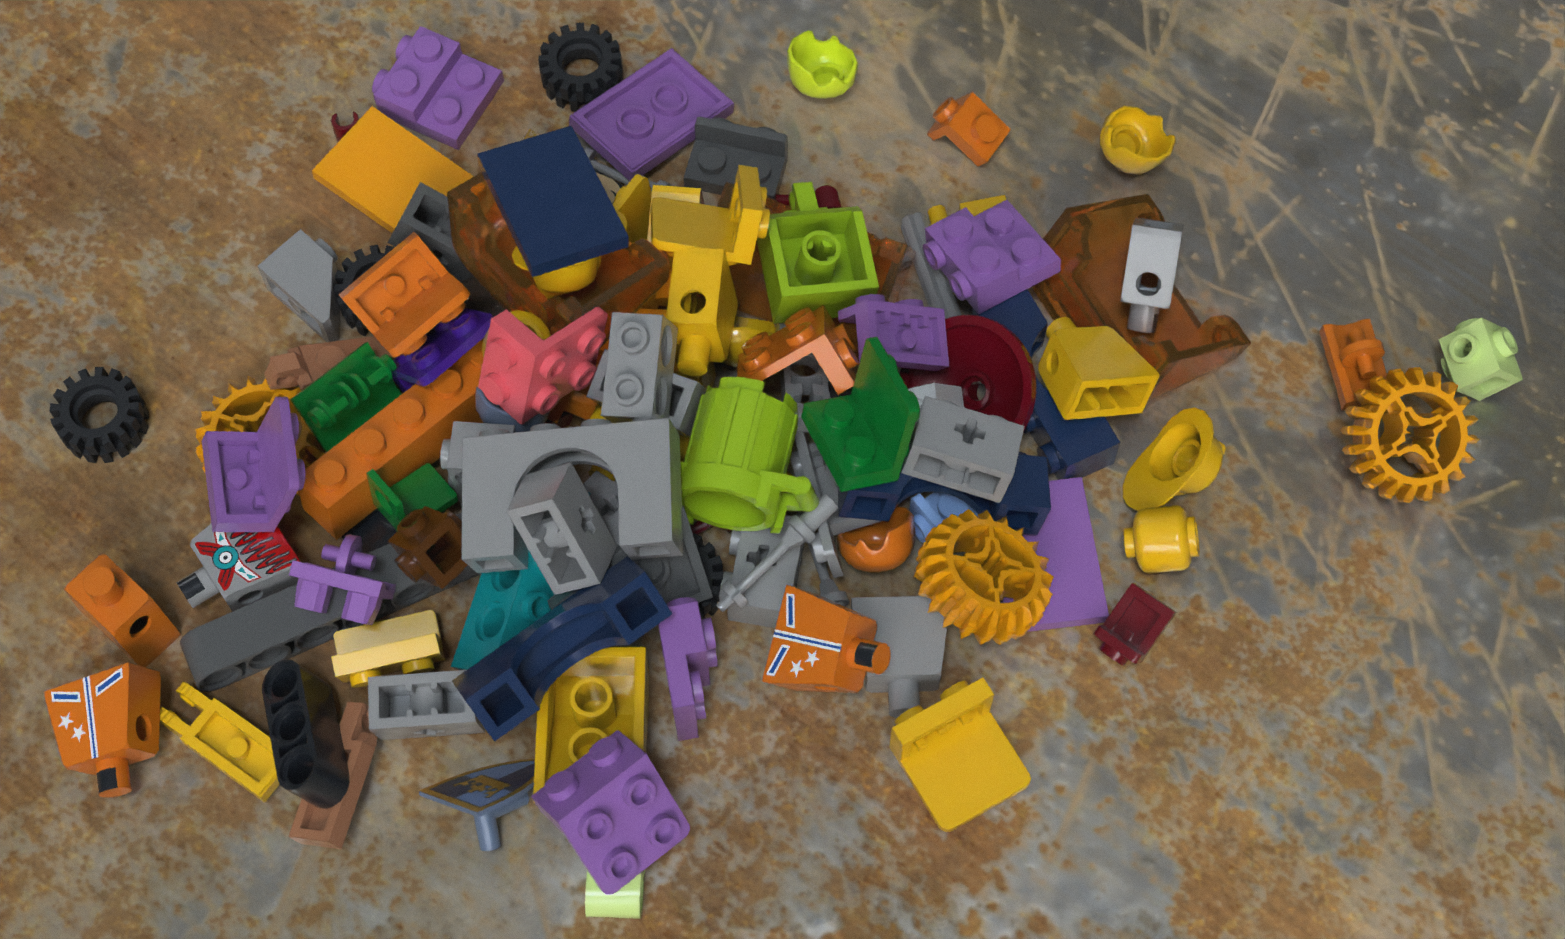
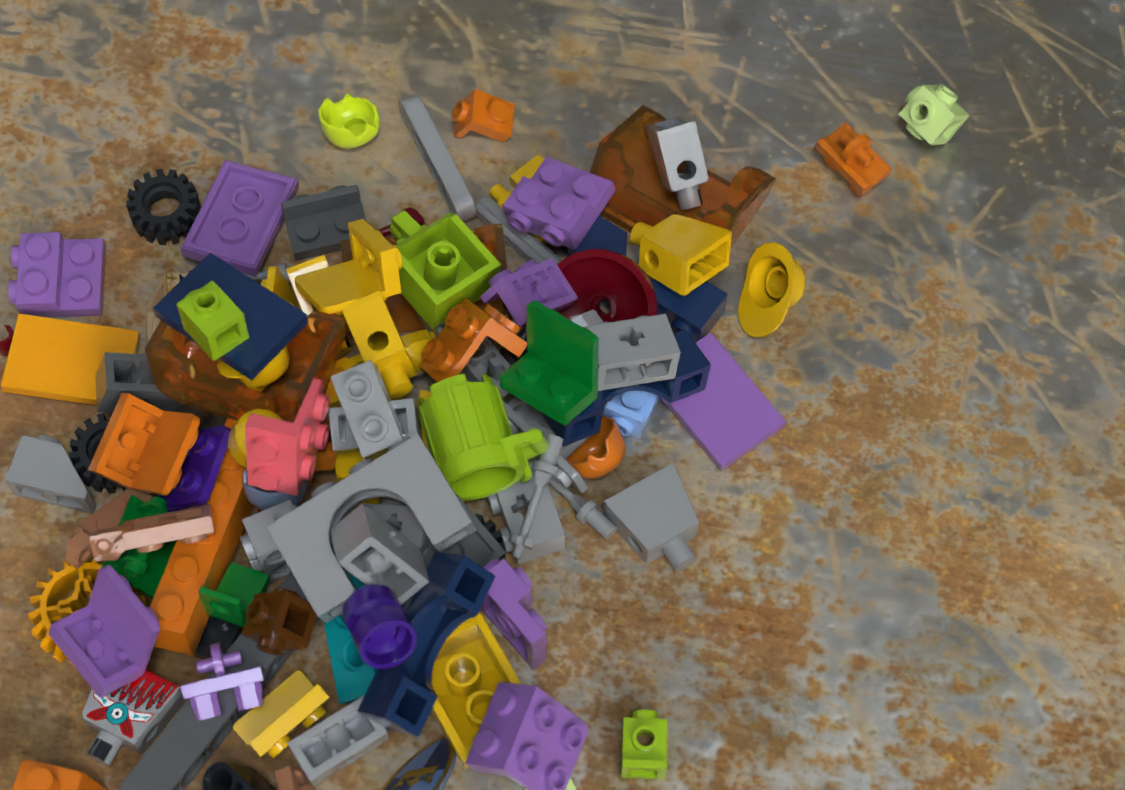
camera: 30 degrees left, 0 degrees up
orange torso [762,585,891,693] -> none
yellow bracket [889,677,1031,832] -> none
light orange gear [913,509,1054,646] -> none
dark red bracket [1093,583,1177,666] -> none
yellow hair [1100,106,1176,175] -> none
yellow head [1124,505,1200,574] -> none
light orange gear [1340,367,1480,503] -> none
none -> nougat hinge [89,504,214,561]
none -> lime brick [177,280,249,361]
none -> dark purple wheel [342,584,416,669]
none -> light grey beam [398,94,477,222]
none -> lime brick [621,710,668,780]

